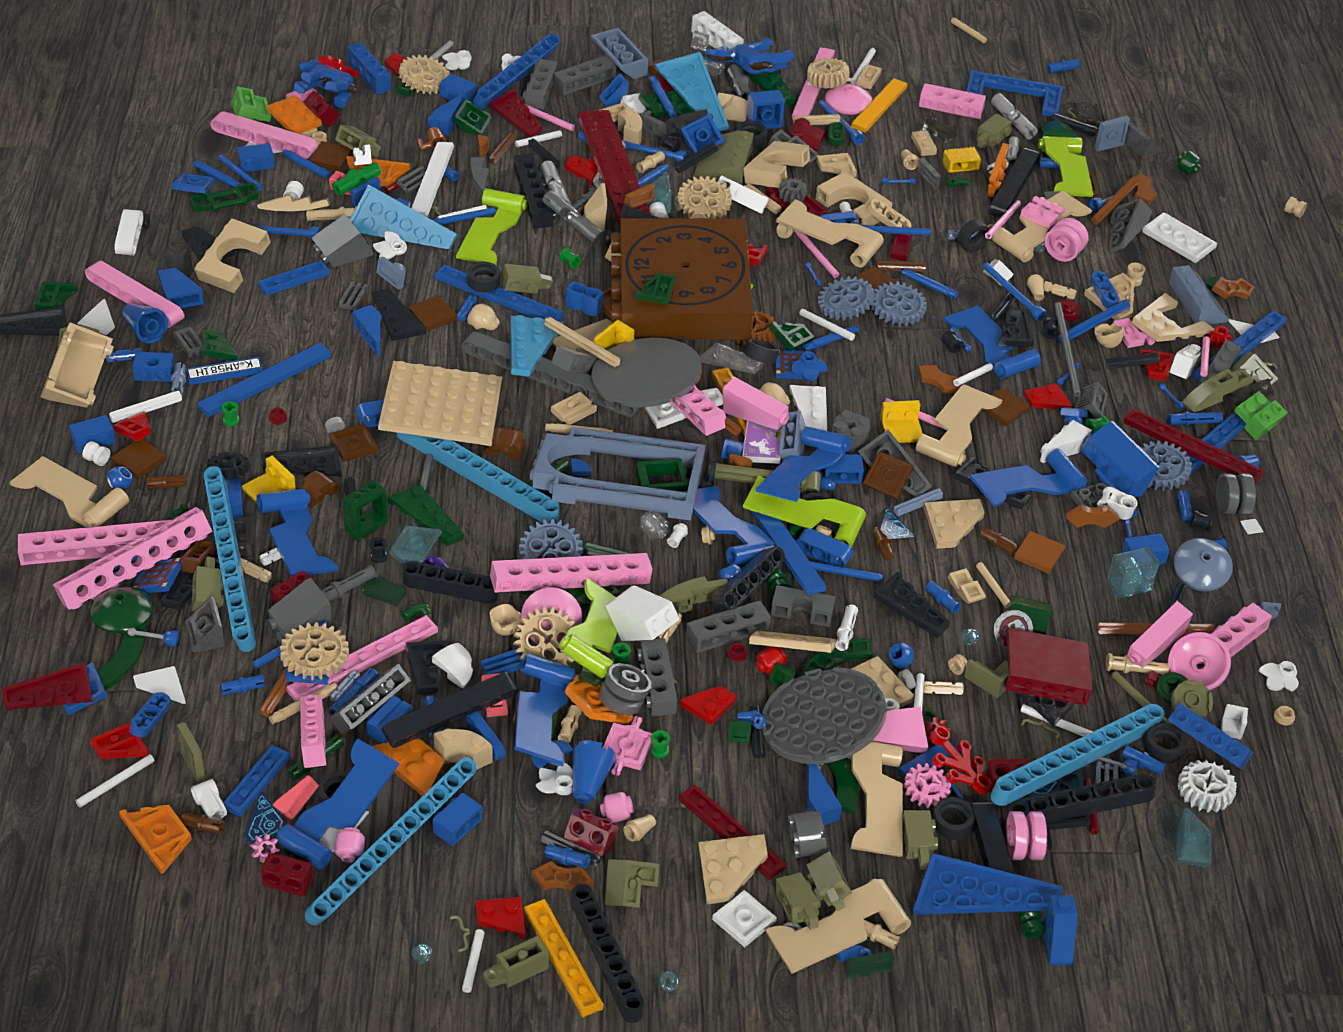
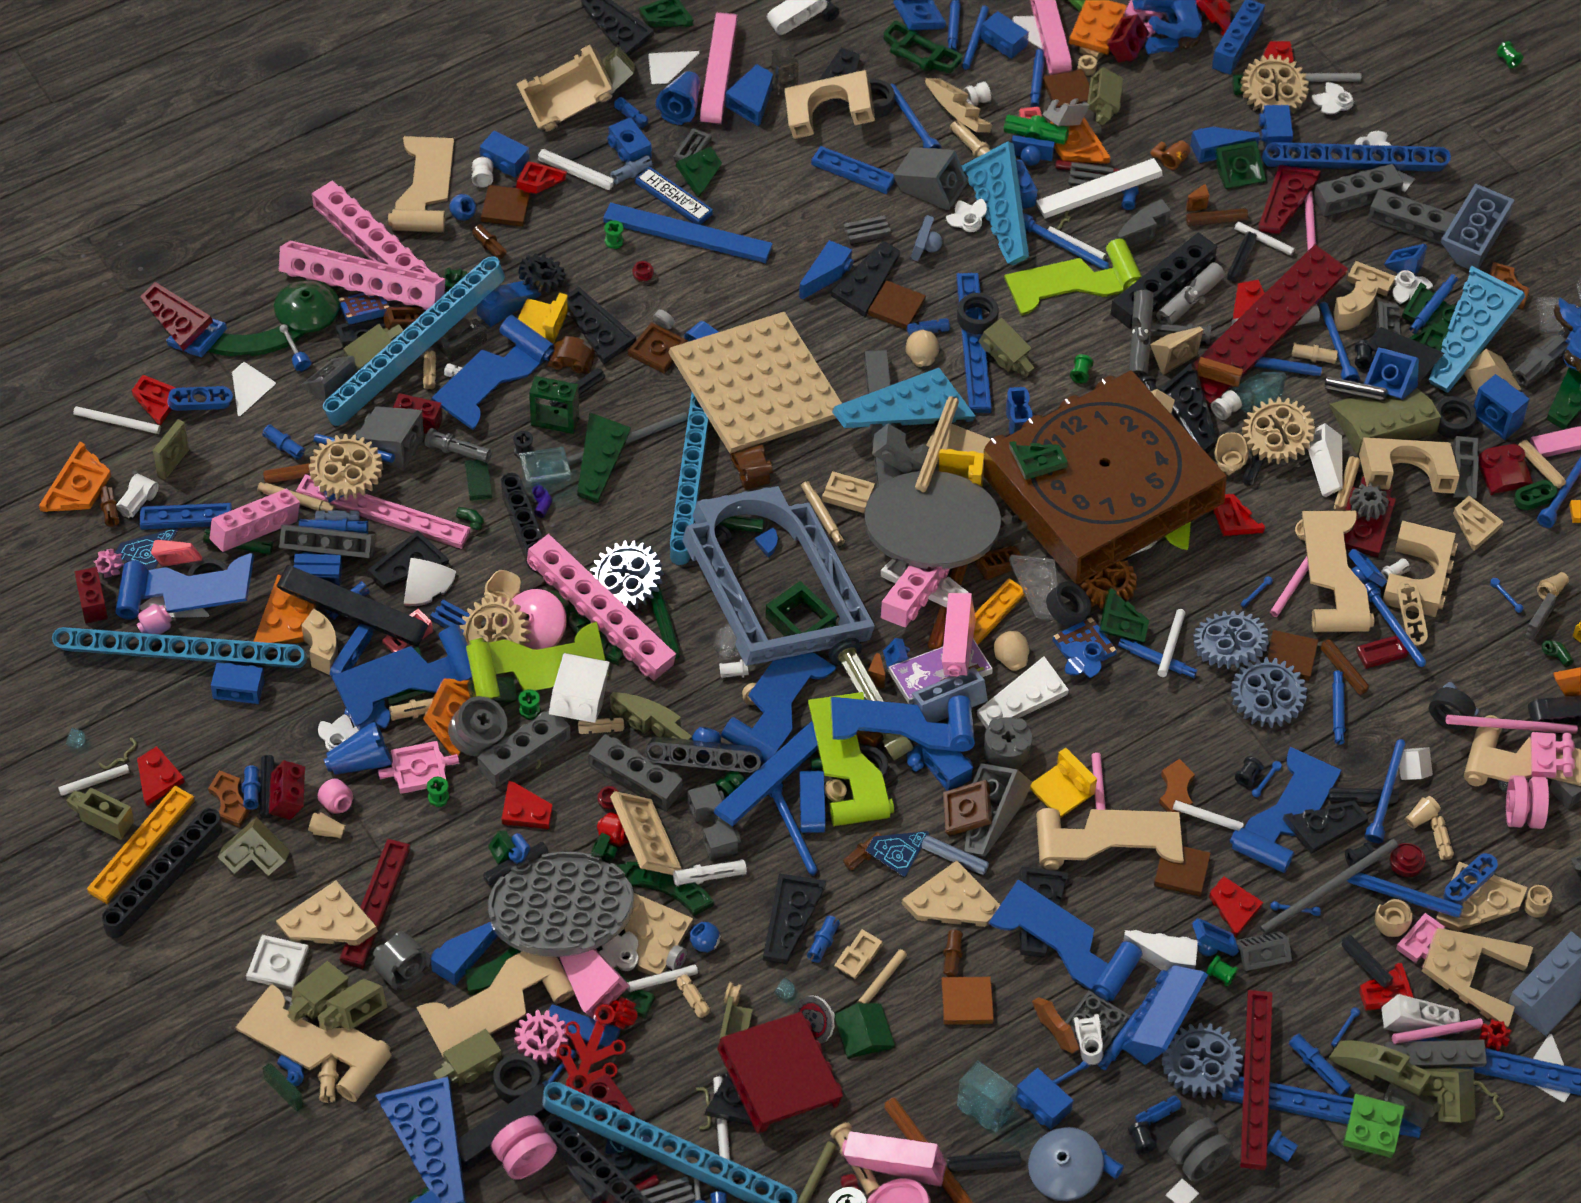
camera: 60 degrees right, 10 degrees up
clear light blue hinge [659,971,679,992] -> none

